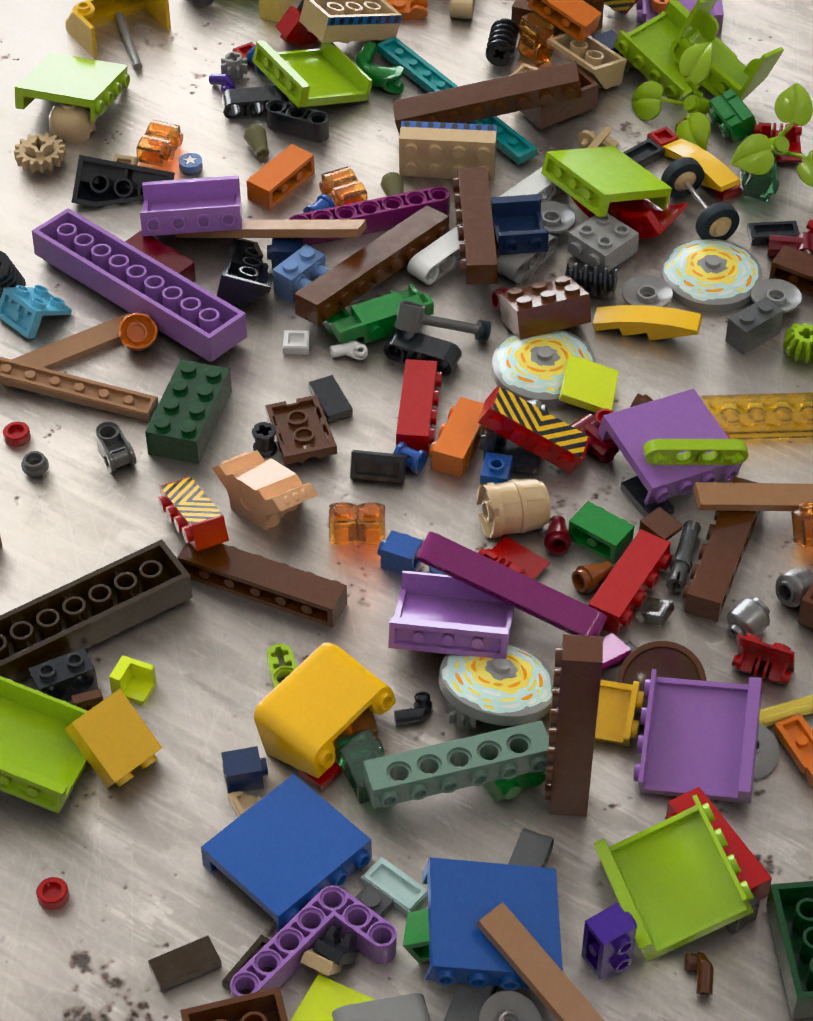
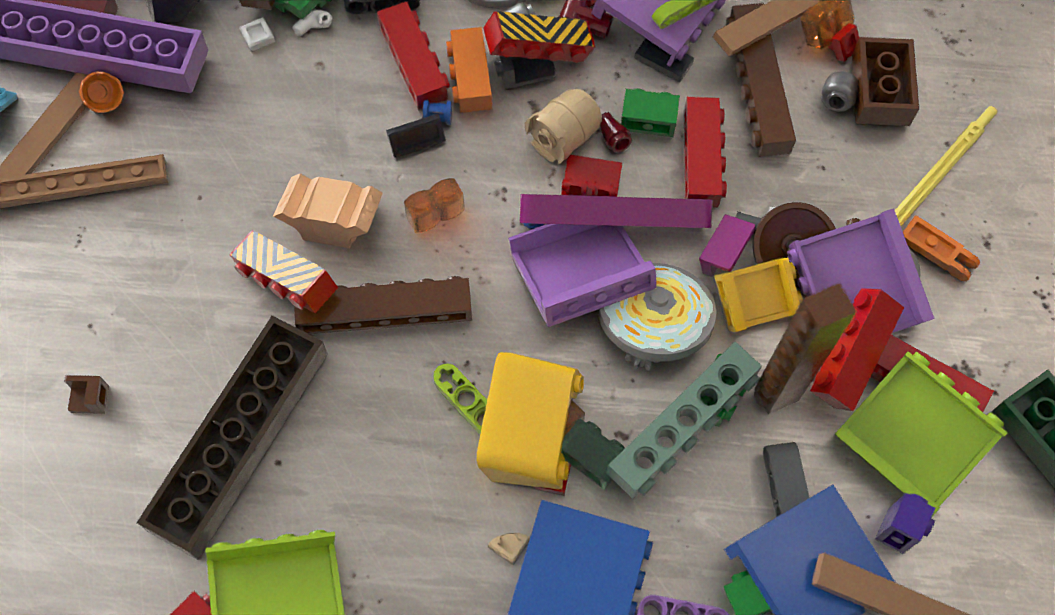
camera: 30 degrees left, 20 degrees up
red tile [3,421,31,447] -> none
dark grey plate [21,451,49,476] -> none
black brick [28,648,98,702] -> none
yellow brick [64,689,162,788] -> none
reddish brown tile [71,689,103,711] -> none
dark grey piece [96,421,137,473] -> none
neon yellow panel [109,655,157,705] -> none
dark green brick [145,359,232,464] -> none
dark blue brick [221,746,268,794] -> none
black bush [252,422,277,458] -> none
reddish brown piece [265,395,337,466] -> none
black tile [308,375,353,423] -> none
dark grey plate [355,883,394,918] -> none
light aqua tile [361,857,428,916] -> none
blue brick [378,530,423,575] -> none
black arm [394,692,432,725] -> none
blue brick [480,452,513,485] -> none
dark orange cone [572,561,614,593] -> none
clear smoke tile [635,597,675,626] -> none
reddish brown panel [639,507,683,541] -> none
dark grey pin [666,520,701,592] -> none
reddish brown arm [685,951,714,996] -> none
flat silver head [727,597,770,638] -> none
red hinge [732,634,795,685] -> none
none -> red brick [810,288,905,412]

